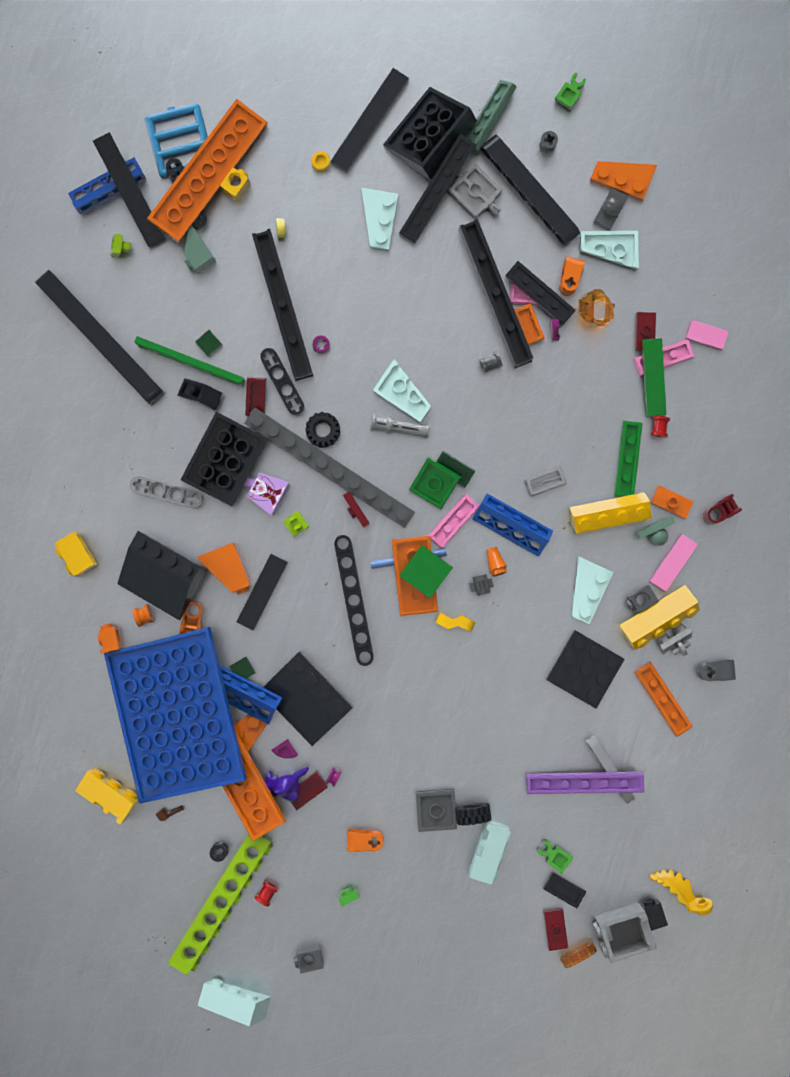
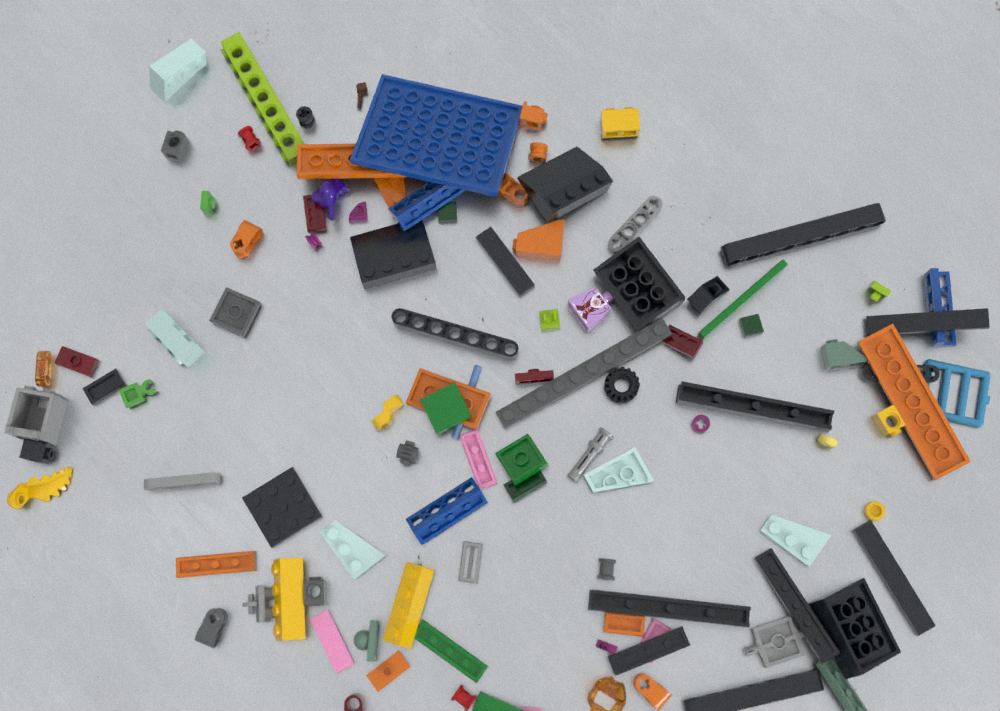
camera: 120 degrees right, 10 degrees down
yellow wedge [75,768,139,825] -> none
black beam [260,348,305,416] -> none
black tyre [455,803,492,826] -> none
orange cone [486,547,508,577] -> none
medium lavender tile [526,772,645,794] -> none

